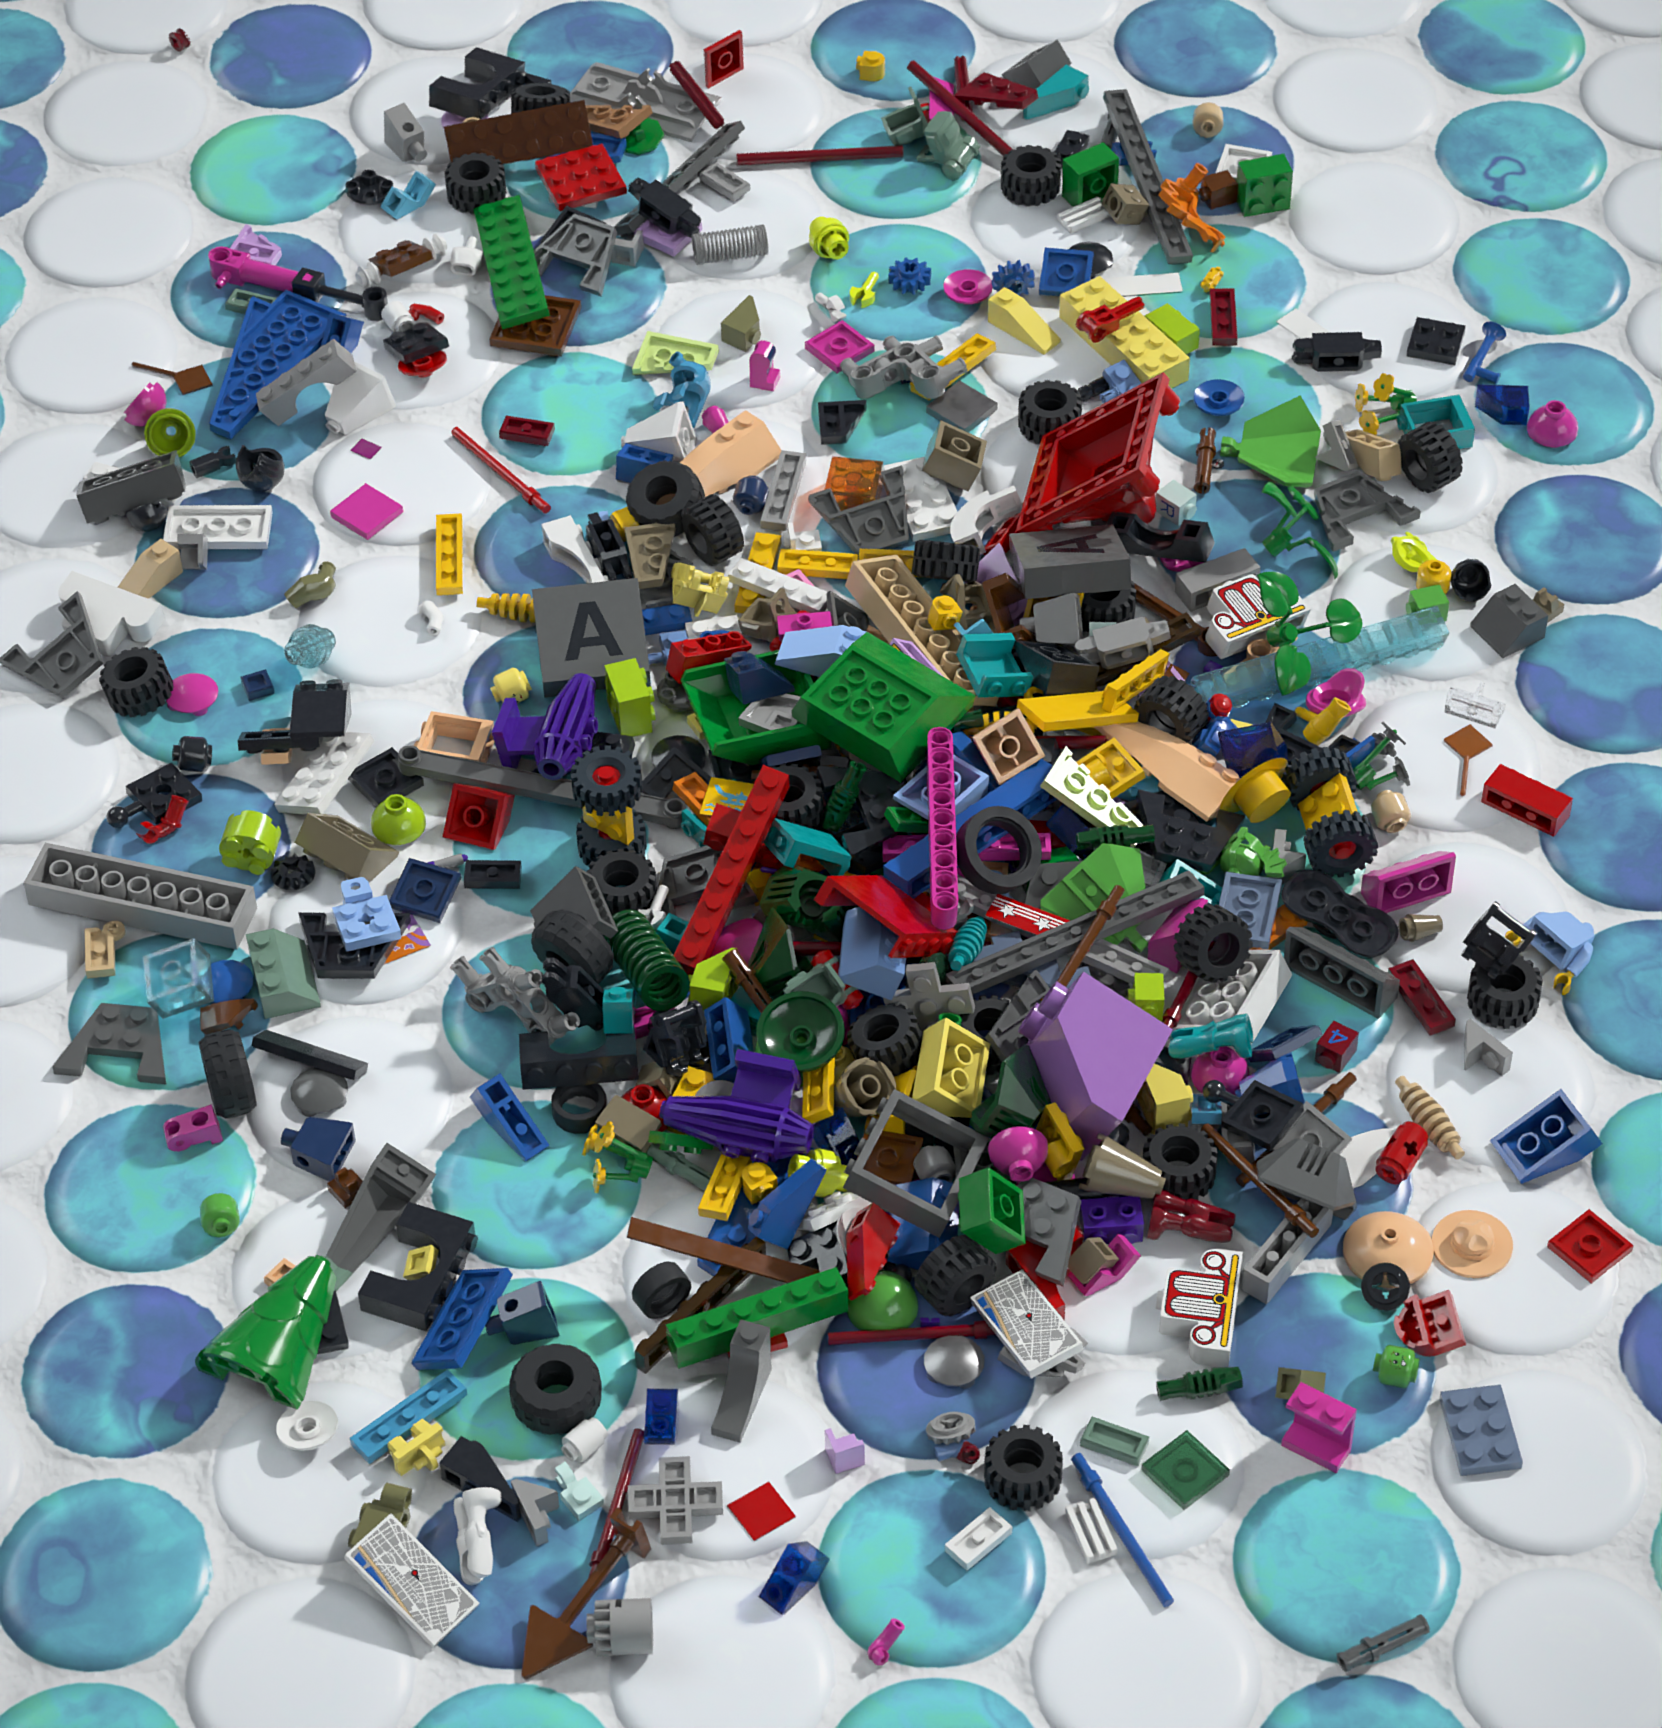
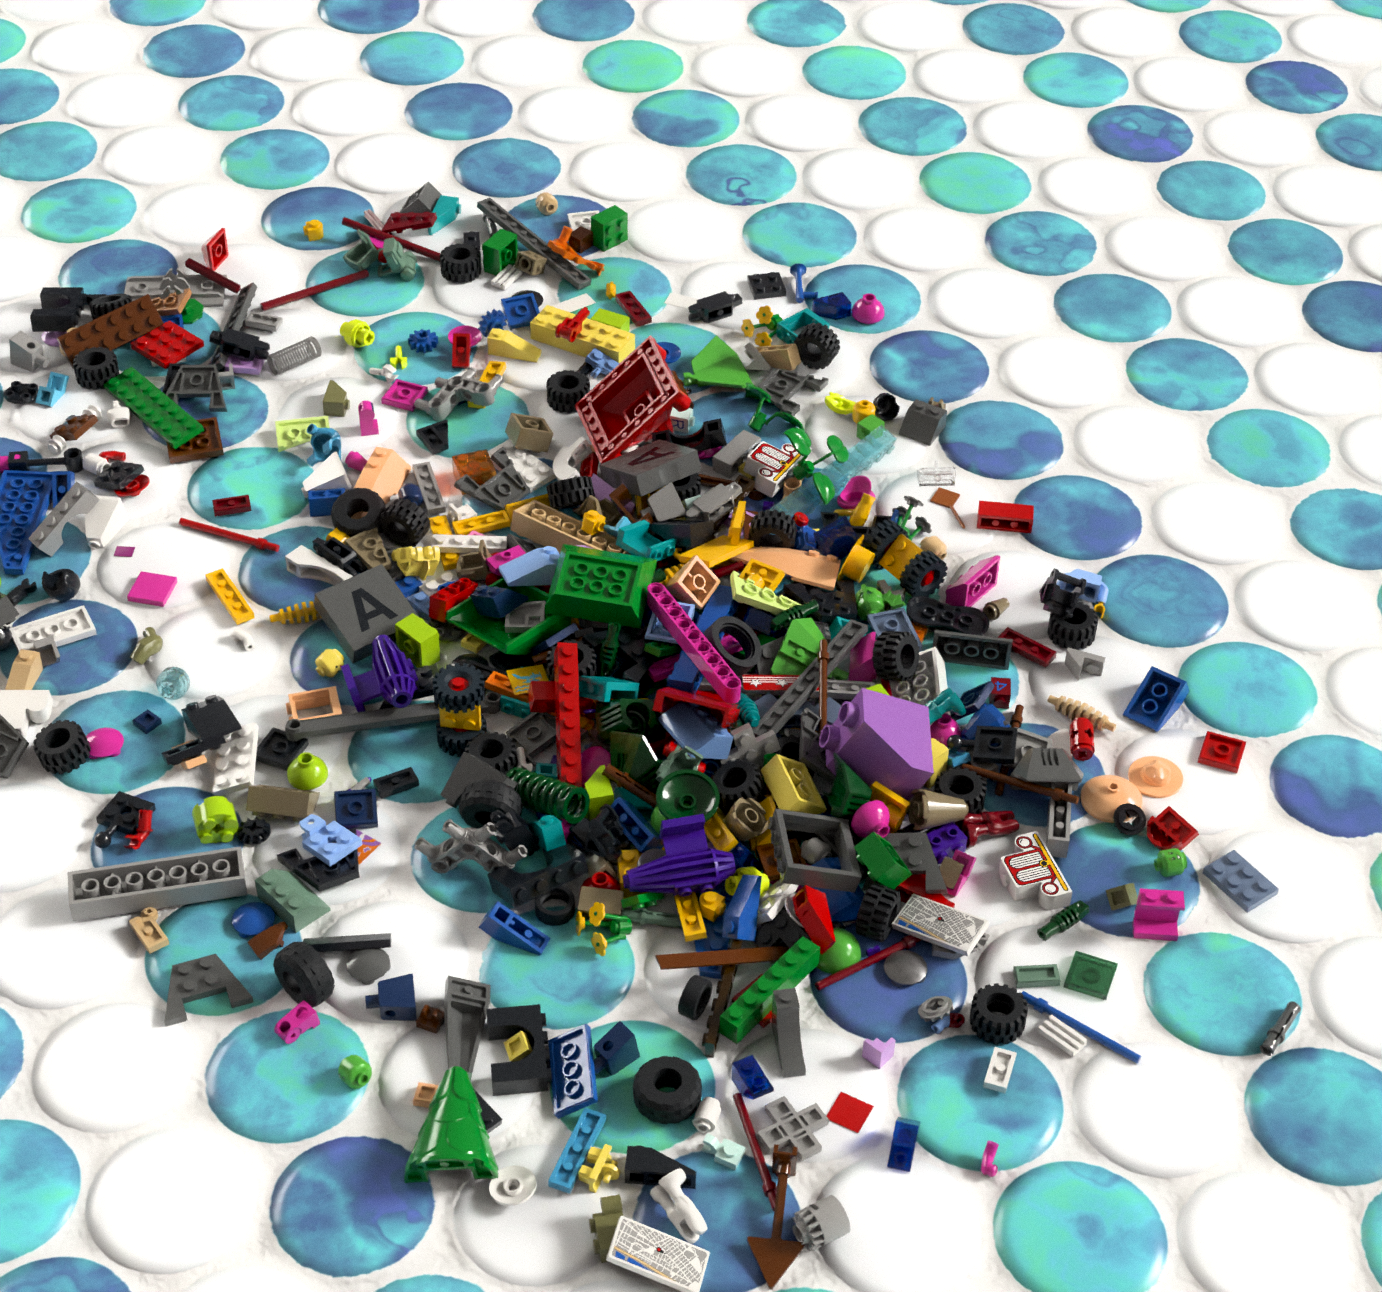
camera: 30 degrees left, 5 degrees down
clear light blue brick [143,938,214,1019] -> none
black head [172,736,212,772] -> none
red slope [442,784,515,850] -> none
light grey slope [511,1479,559,1546] -> none
flat silver tile [926,380,998,432] -> none
none -> red slope [452,333,471,368]

